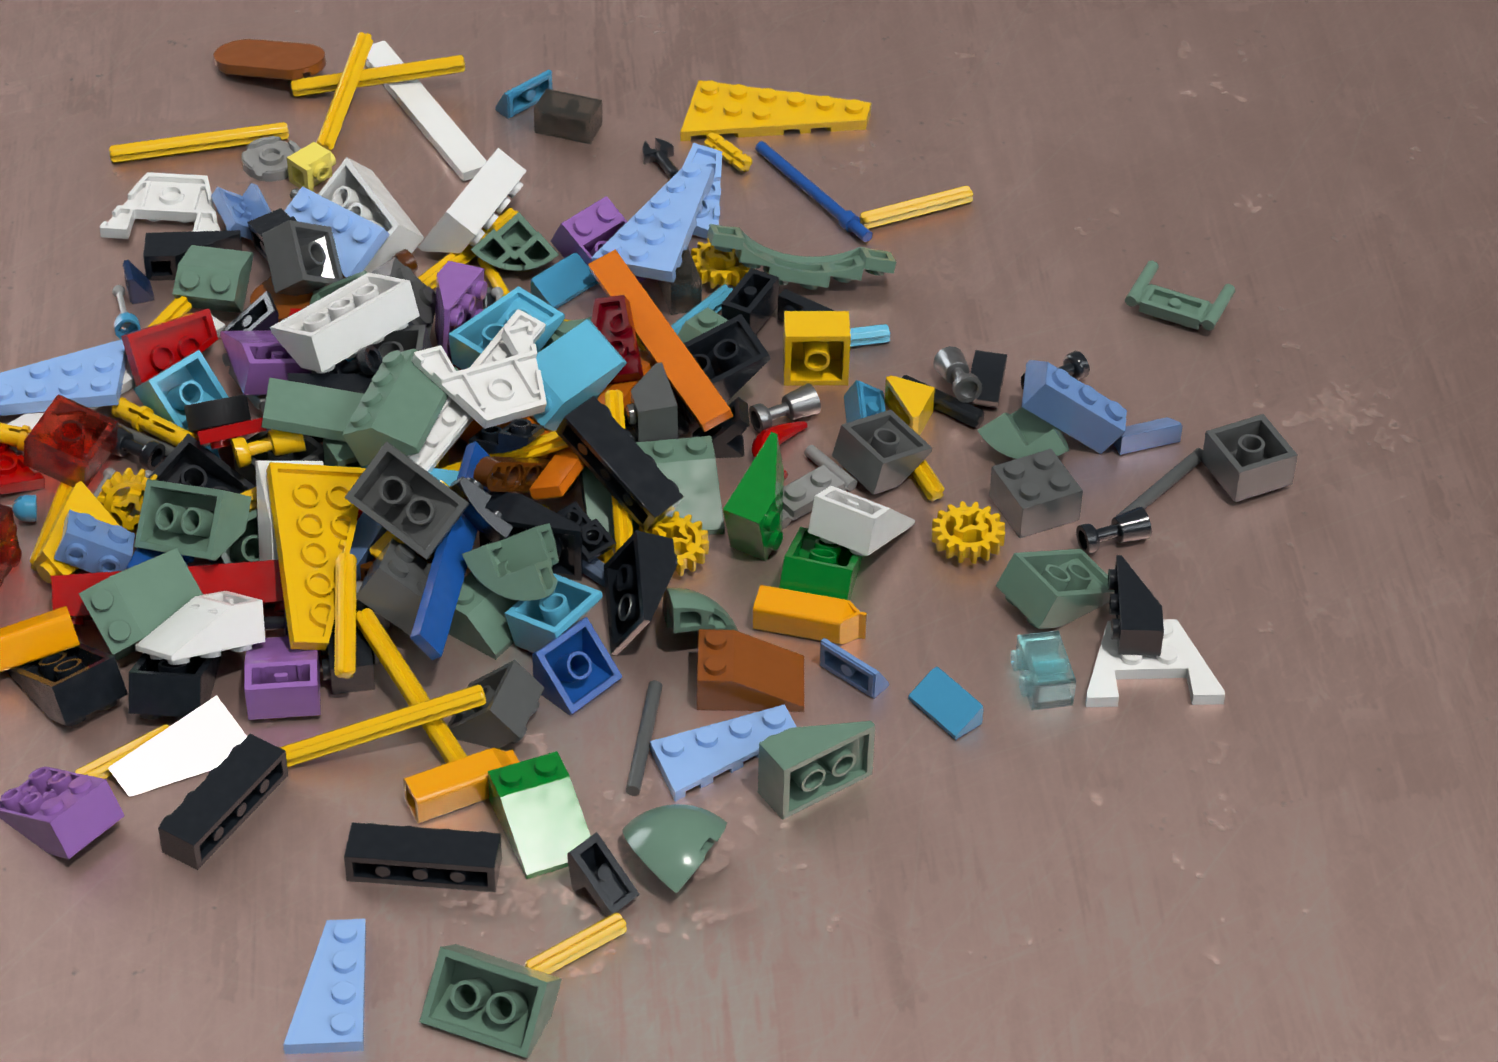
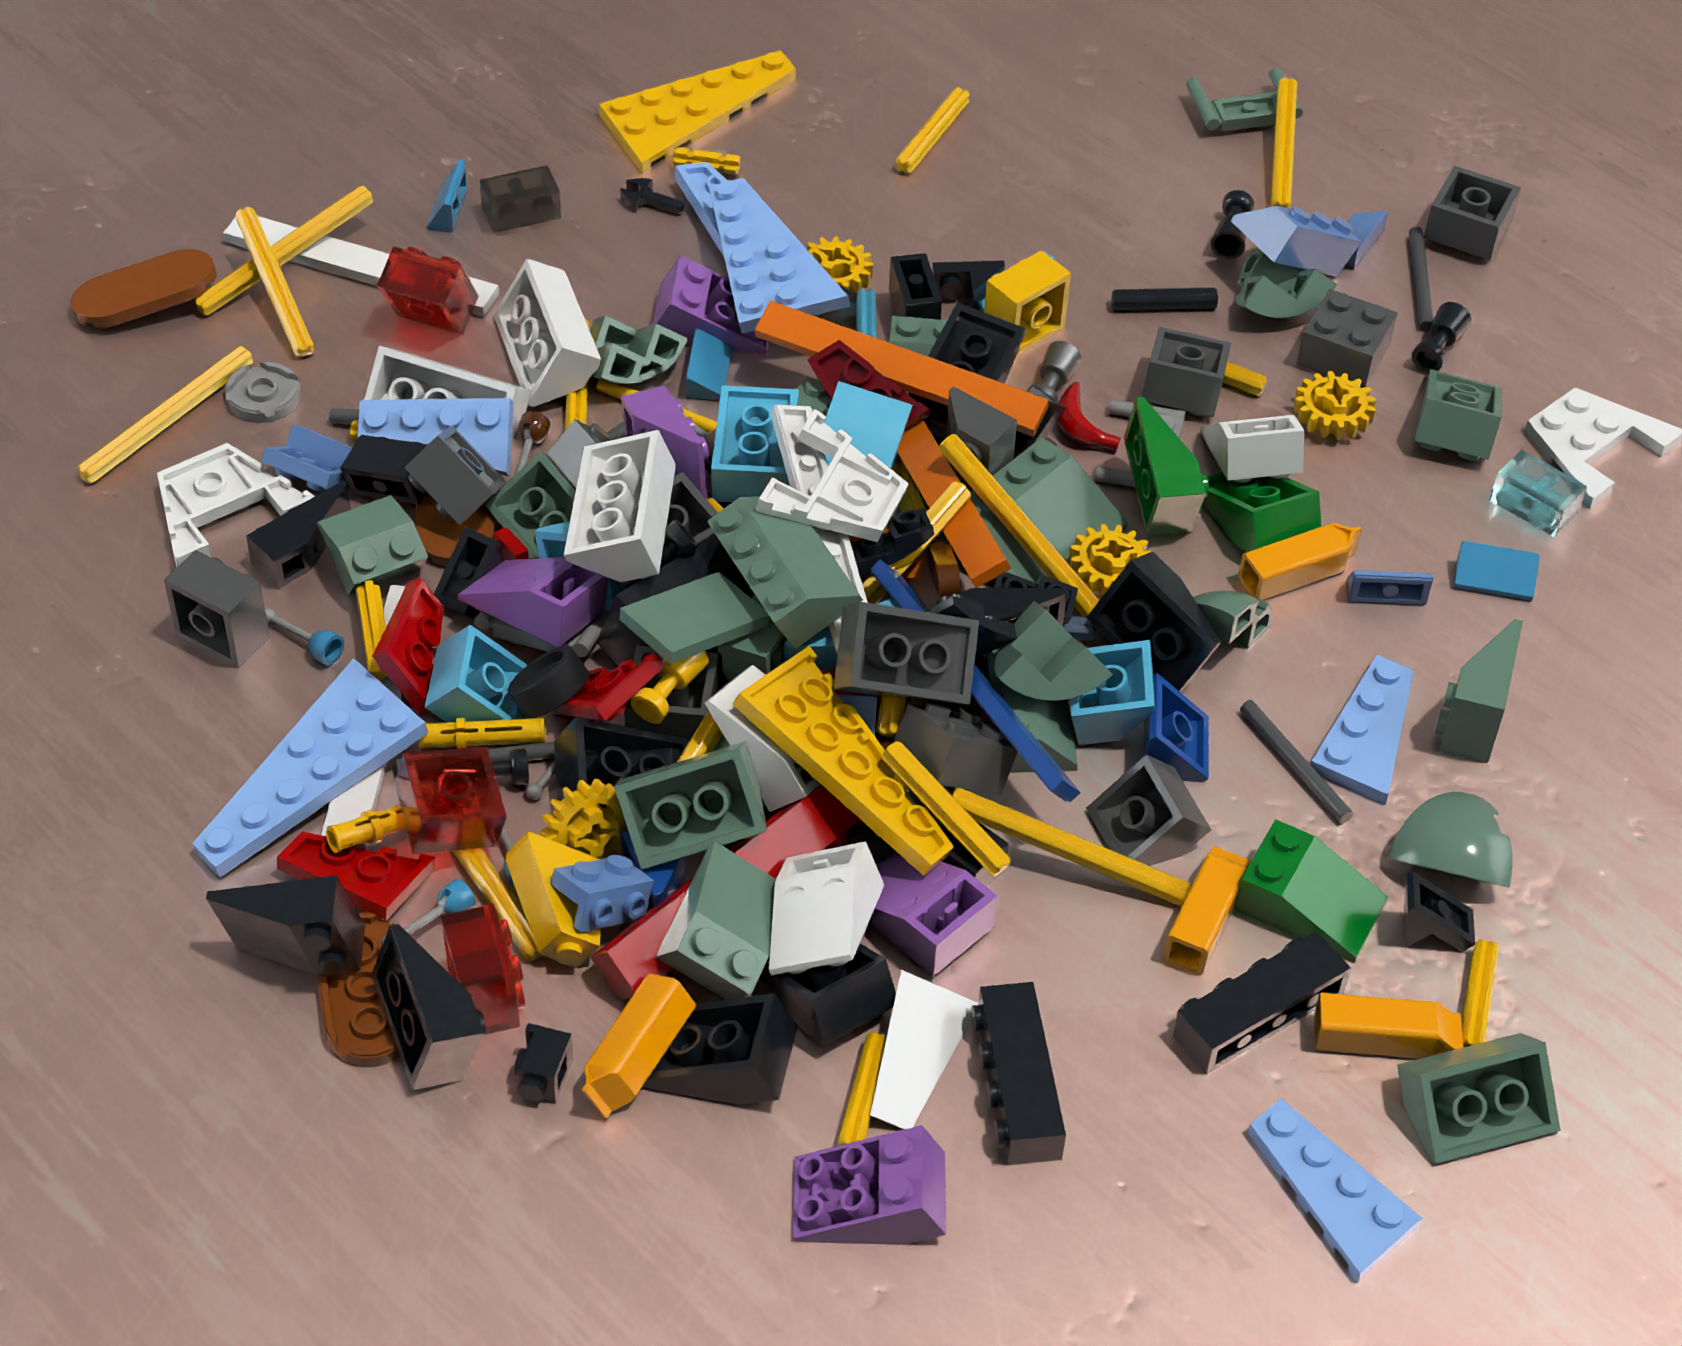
camera: 40 degrees left, 5 degrees up
dark blue slope [123,260,155,304] -> none
yellow axle [279,684,486,768] -> none
light yellow brick [287,142,336,192] -> none
black brick [556,396,684,532] -> none
dark orange slope [697,629,804,712] -> none
sand green piece [707,224,896,290] -> none
blue bar [755,141,873,242] -> none
dark azure slope [844,380,886,423] -> none
yellow slope [884,375,935,436] -> none
flat silver piece [933,346,982,403] -> none
black slope [969,350,1008,408] -> none
black slope [1108,555,1164,656] -> none
none -> dark grey brick [164,550,270,668]
none -> clear red brick [377,246,479,335]
none -> yellow axle [1271,77,1297,209]
none -> light orange piece [1314,993,1464,1059]

